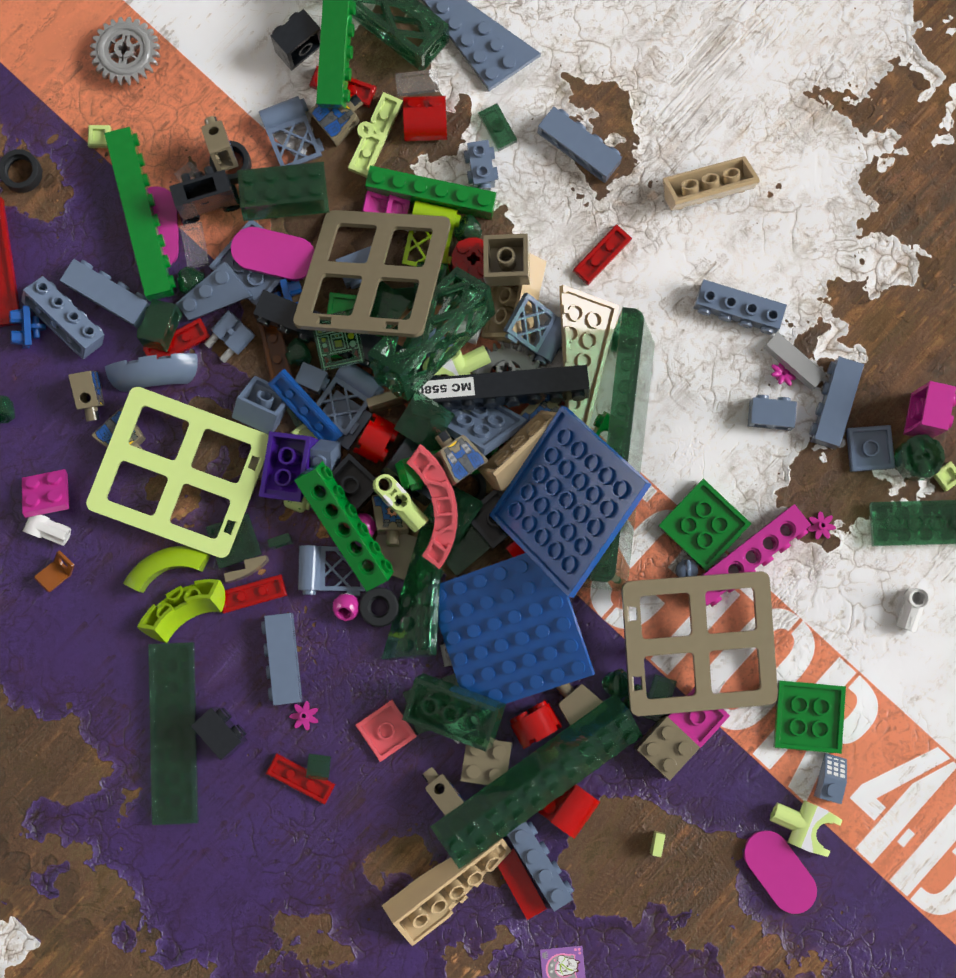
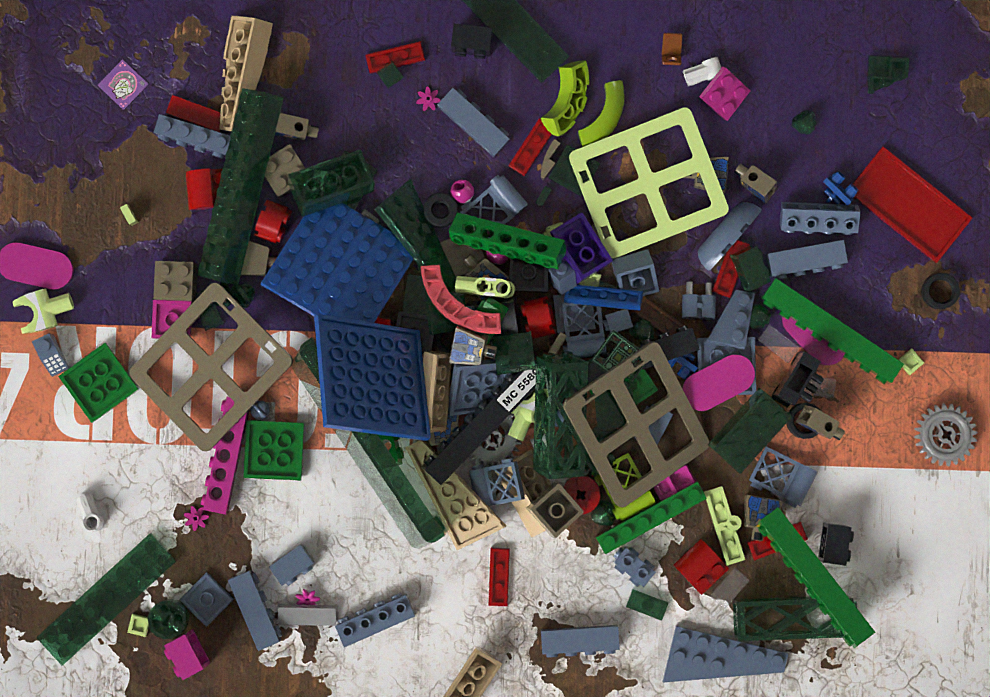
camera: 145 degrees right, 5 degrees up
coral tile [355,700,417,762] -> none

